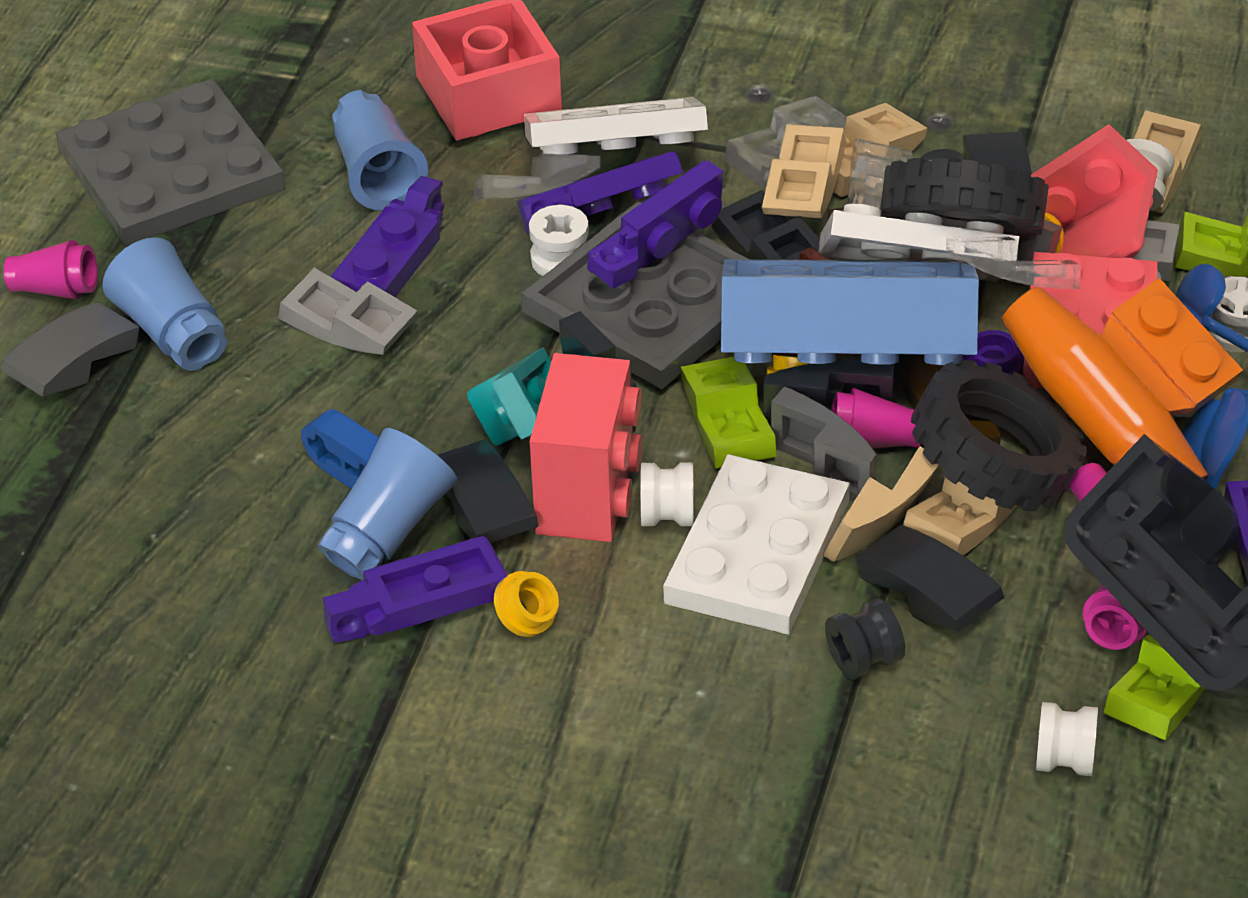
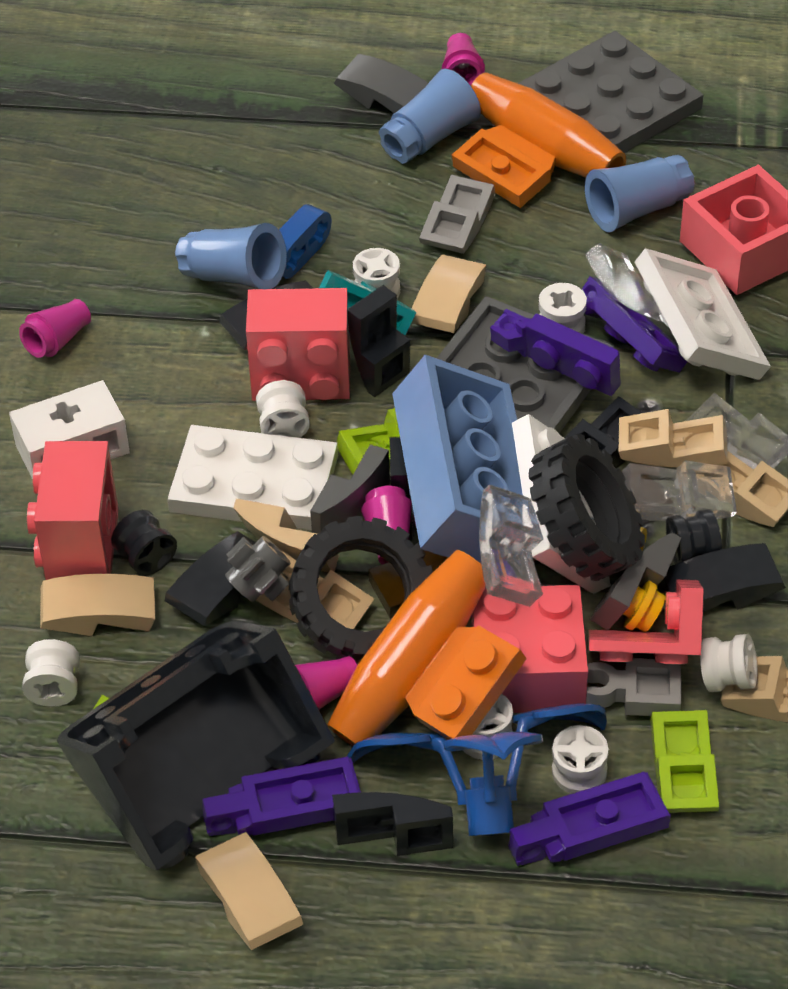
camera: 80 degrees right, 5 degrees up
dark purple hinge [323,536,508,643] -> none
dark purple hinge [330,175,444,297] -> none
yellow plate [494,571,559,637] -> none
none -> white brick [9,380,130,479]
none -> dark pink cone [19,299,91,358]
none -> coral brick [27,441,119,580]
none -> tan slope [40,574,155,636]
none -> dark grey gear [225,536,291,602]
none -> white wheel [353,248,400,299]
none -> tan slope [412,255,486,333]
none -> orange plate [452,73,626,208]

